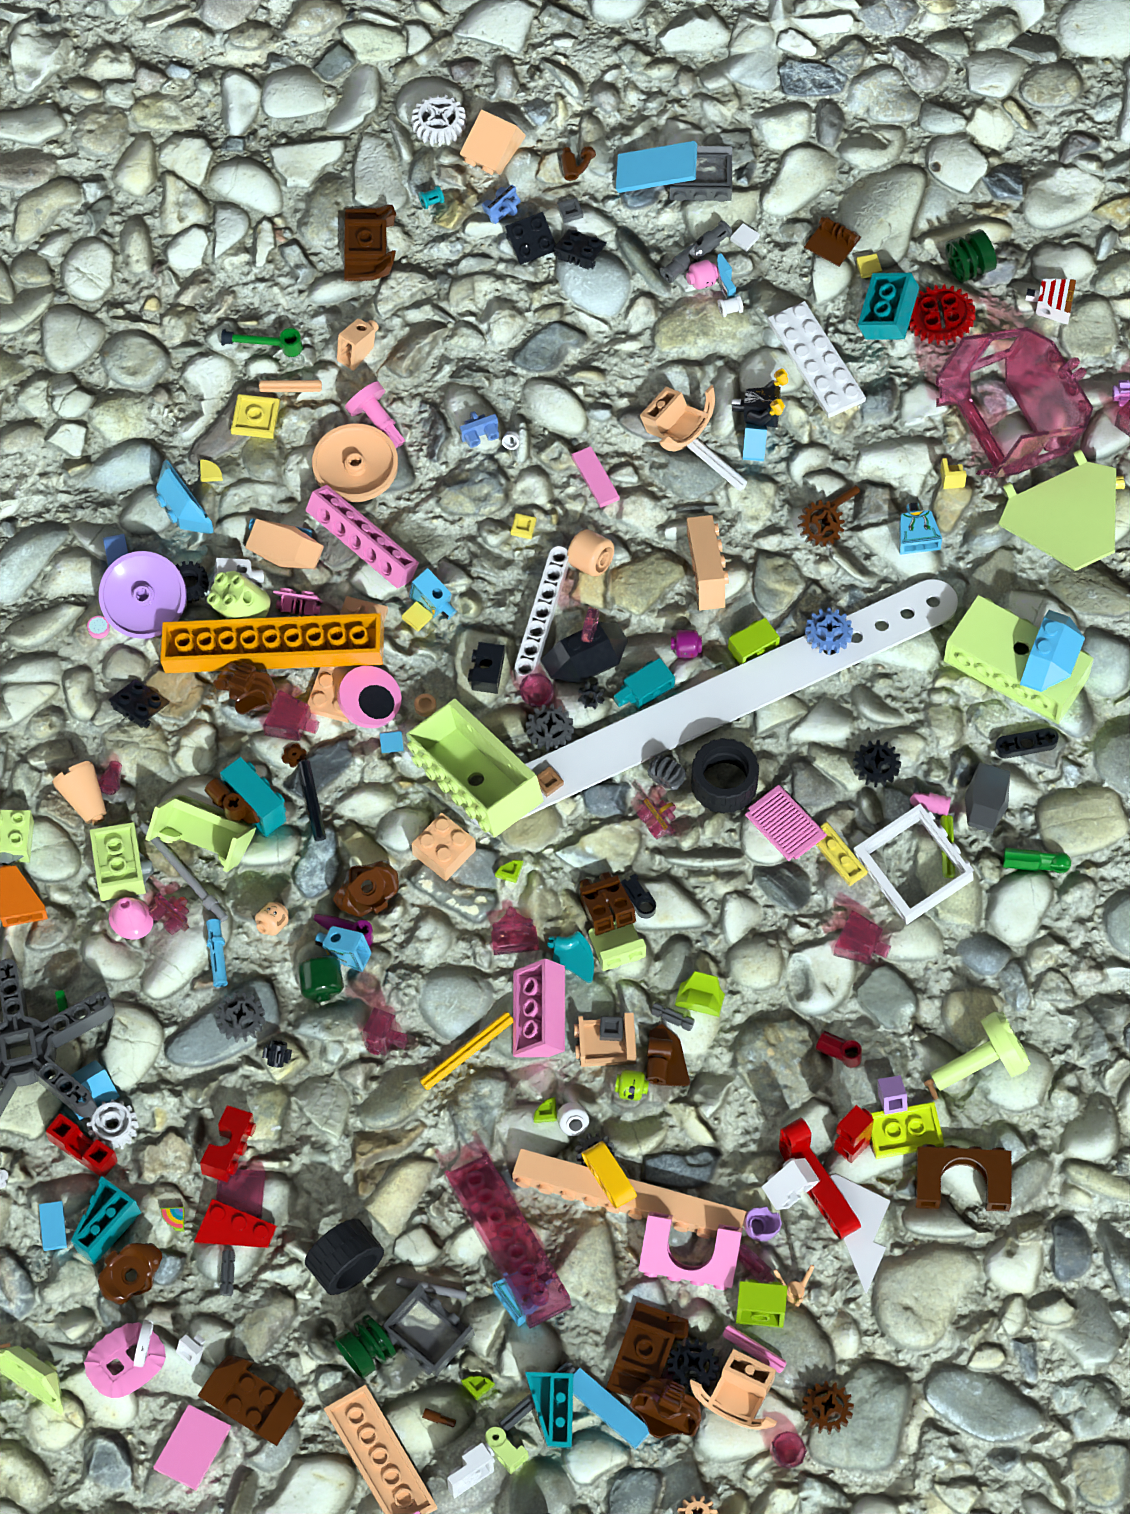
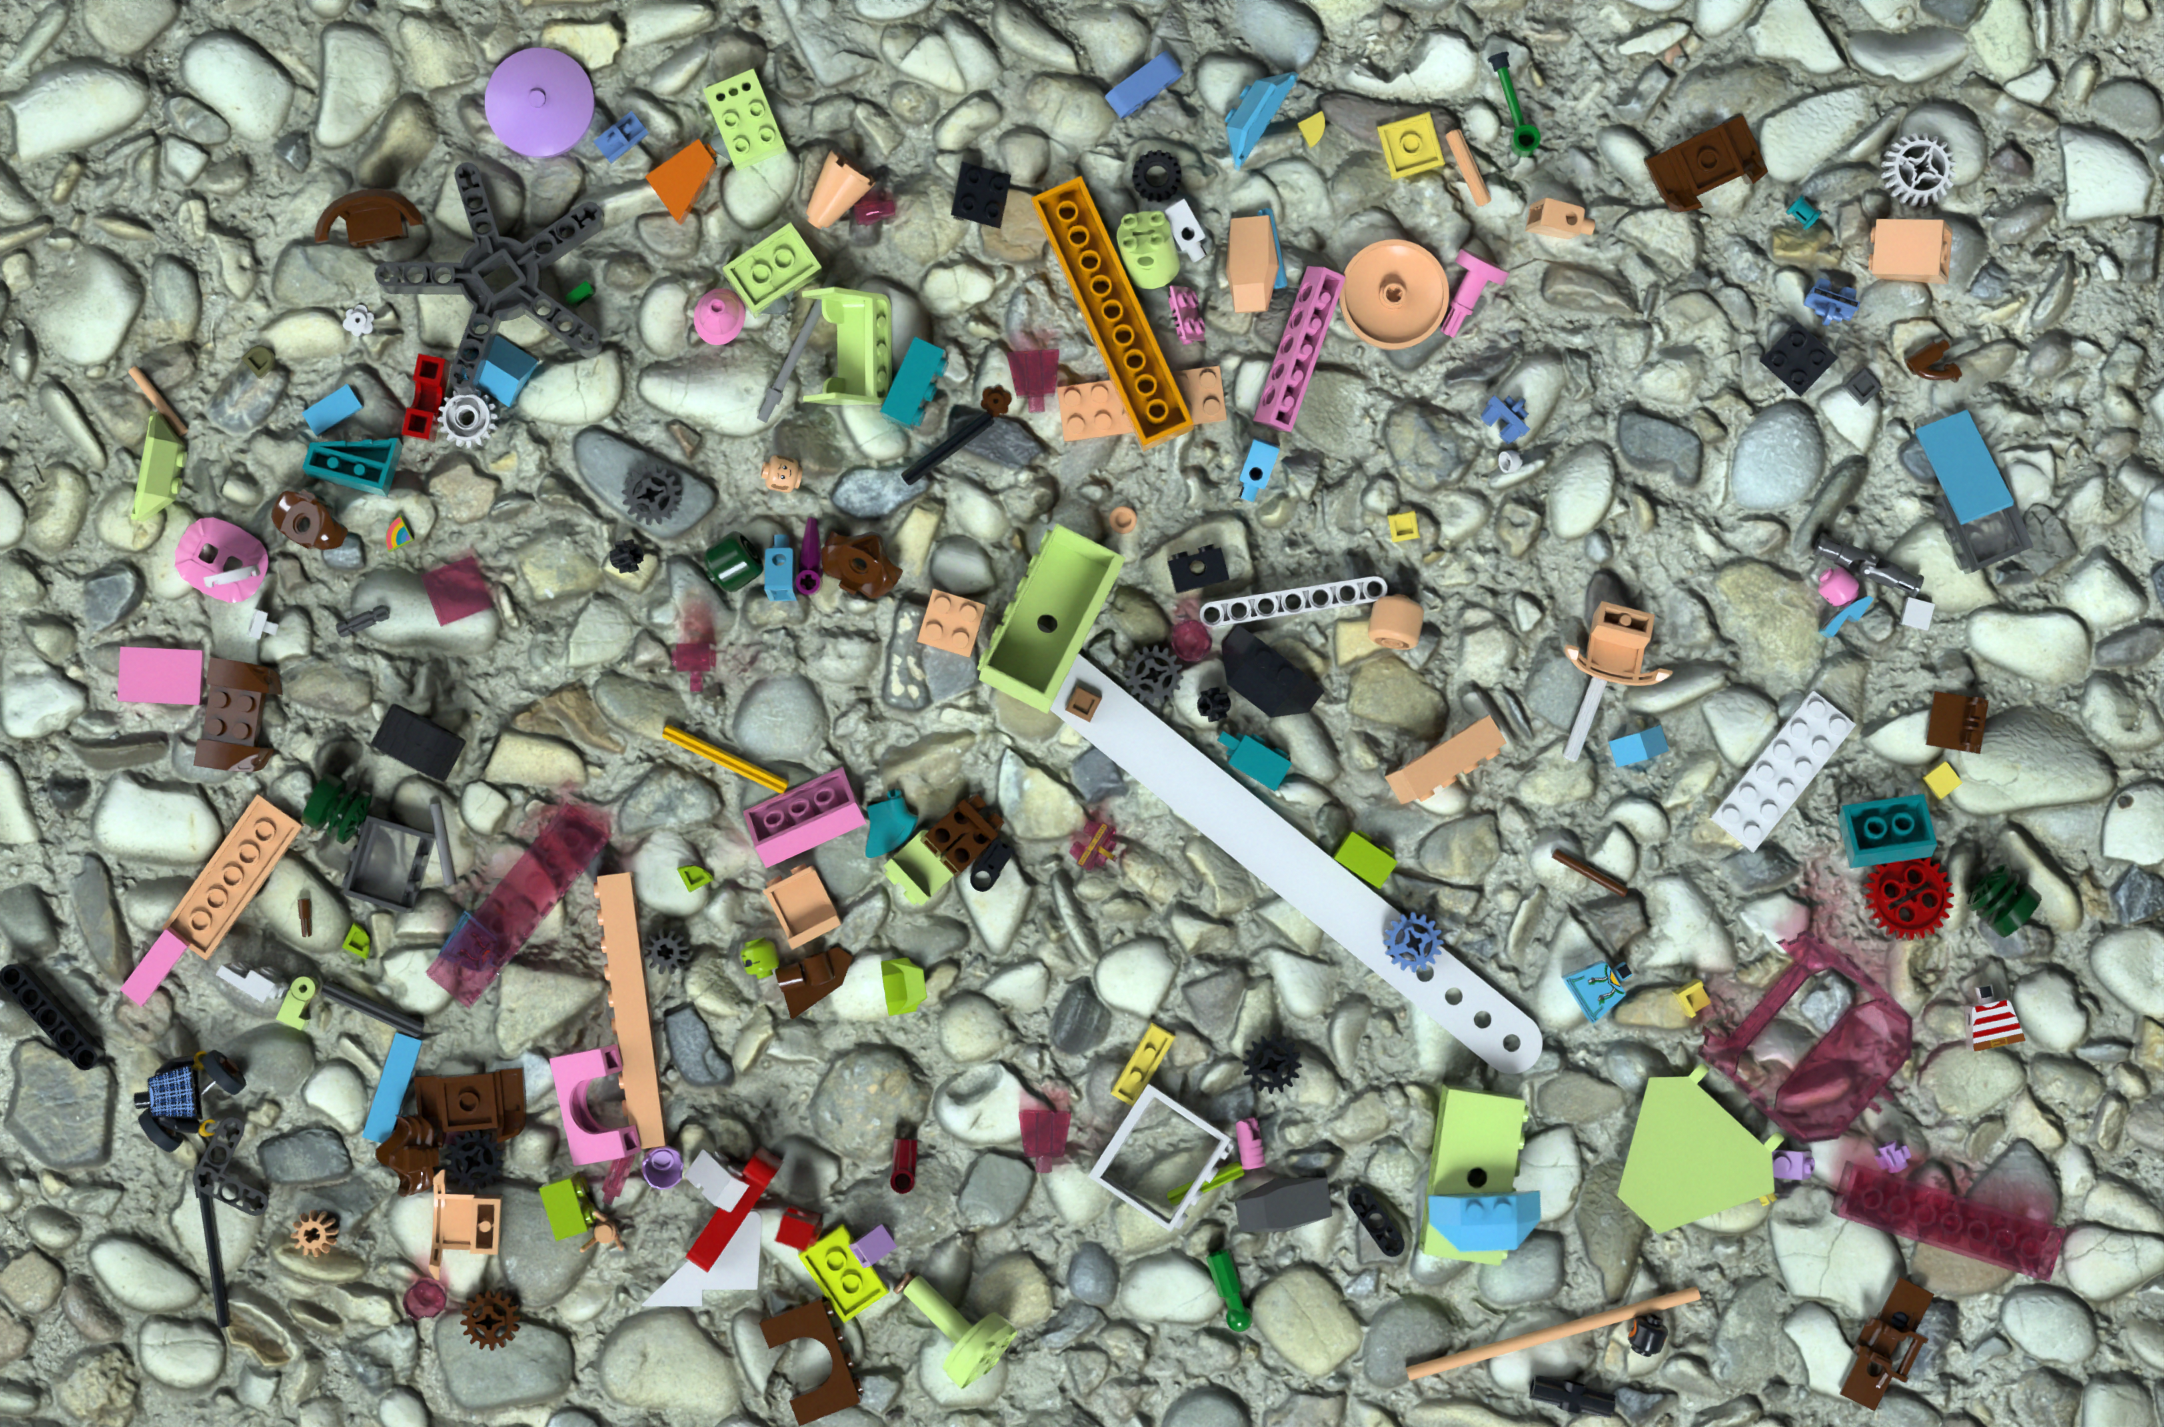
camera: 65 degrees right, 25 degrees up
tile [87,616,110,639] -> none
lavender dish [99,551,187,639] -> none
clear pink hips [148,893,189,935] -> none
red wing [194,1199,278,1248] -> none
red arch [200,1105,256,1183] -> none
reddish brown panel [204,777,260,824] -> none
medium azure pin [206,919,228,987] -> none
reddish brown piece [213,662,277,715] -> none
bright pink piece [337,666,402,728] -> none
medium azure sticker [380,731,404,753] -> none
light yellow tile [402,601,433,632] -> none
clear pink slope [491,906,539,955] -> none
lime tile [495,860,524,883] -> none
teal wedge [525,1372,574,1449] -> none
black hinge [554,229,607,270] -> none
white head [557,1102,589,1136] -> none
bright pink tile [572,446,619,508] -> none
clear pink piece [581,607,599,643] -> none
yellow beam [581,1141,637,1209] -> none
dark grey tile [600,1016,624,1041] -> none
dark grey gear [647,755,686,790] -> none
dark grey axle [651,1002,695,1031] -> none
magenta head [671,629,702,658] -> none
black tyre [691,738,759,814] -> none
white bush [718,294,743,317] -> none
bright pink axle [723,1325,787,1373] -> none
black torso [732,368,788,428] -> none
bright pink window [745,784,827,861] -> none
reddish brown gear [797,500,845,548] -> none
none -> lavender bracket [1772,1149,1815,1180]

